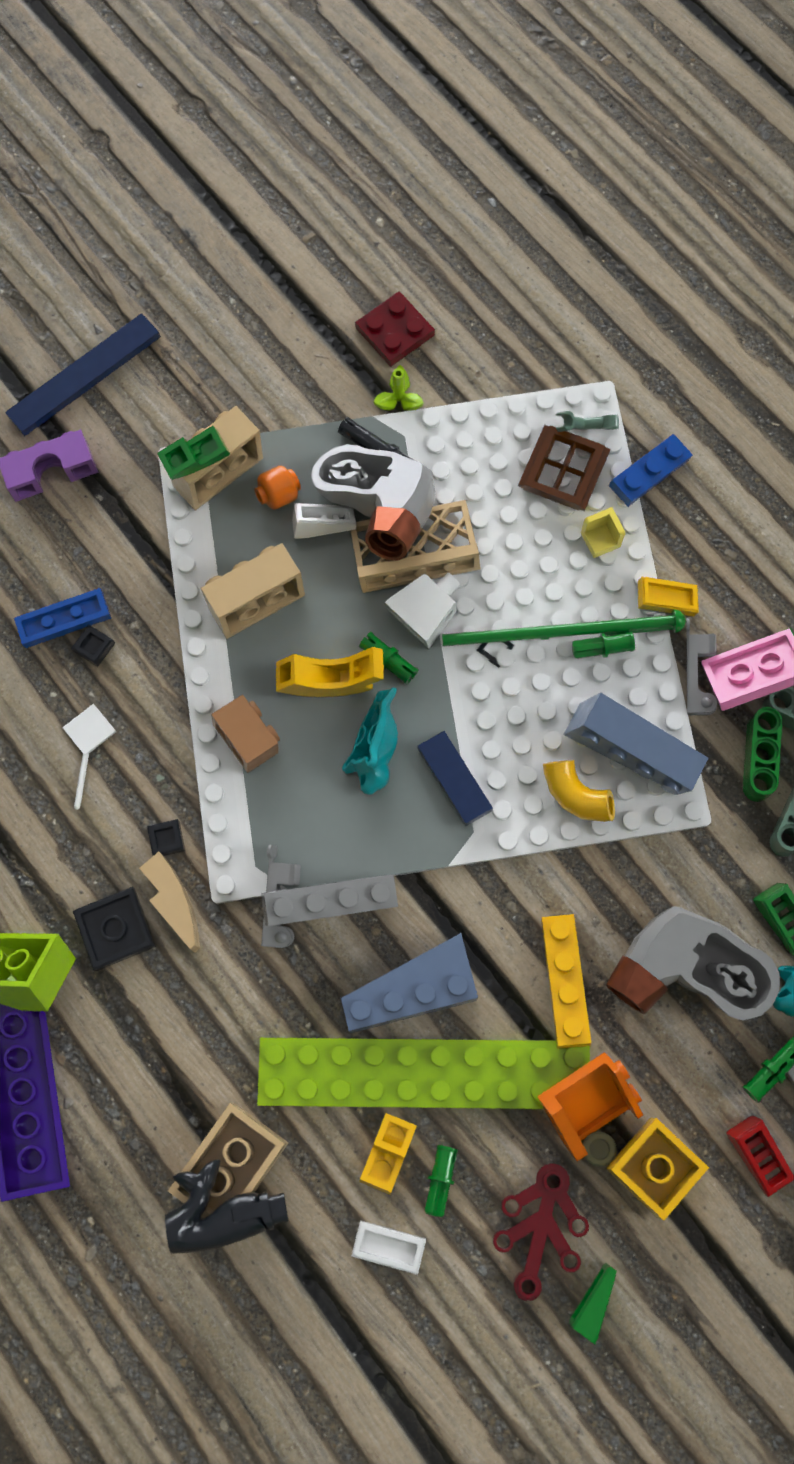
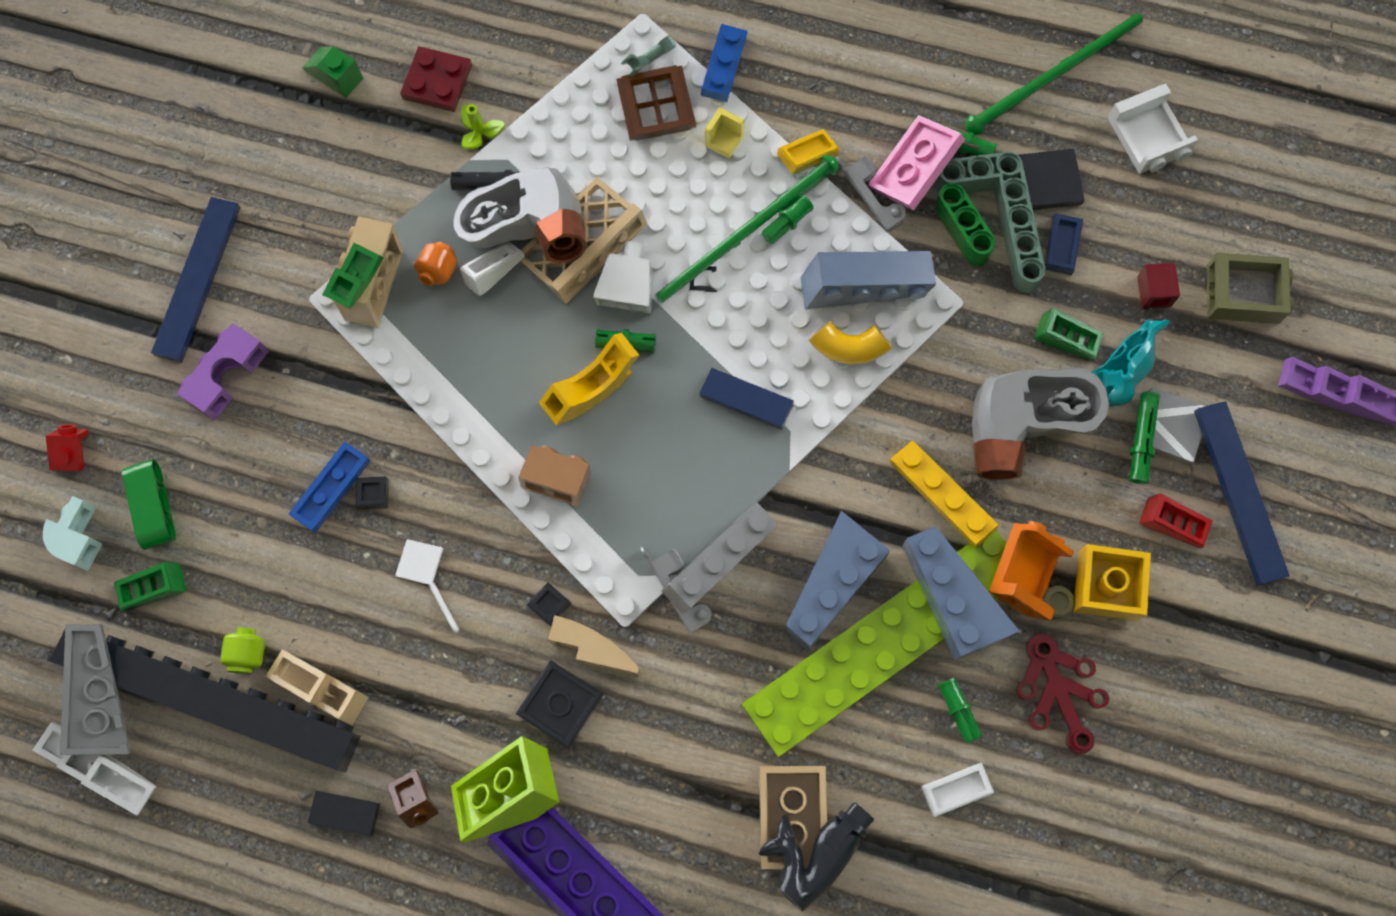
camera: 35 degrees left, 0 degrees up
tan brick [201,543,305,639] -> none
teal animal [342,688,398,795] -> none
yellow slope [359,1113,417,1195] -> none
green slope [569,1263,617,1344] -> none
none -> green slope [302,46,364,98]
none -> sand blue wedge [902,526,1020,661]

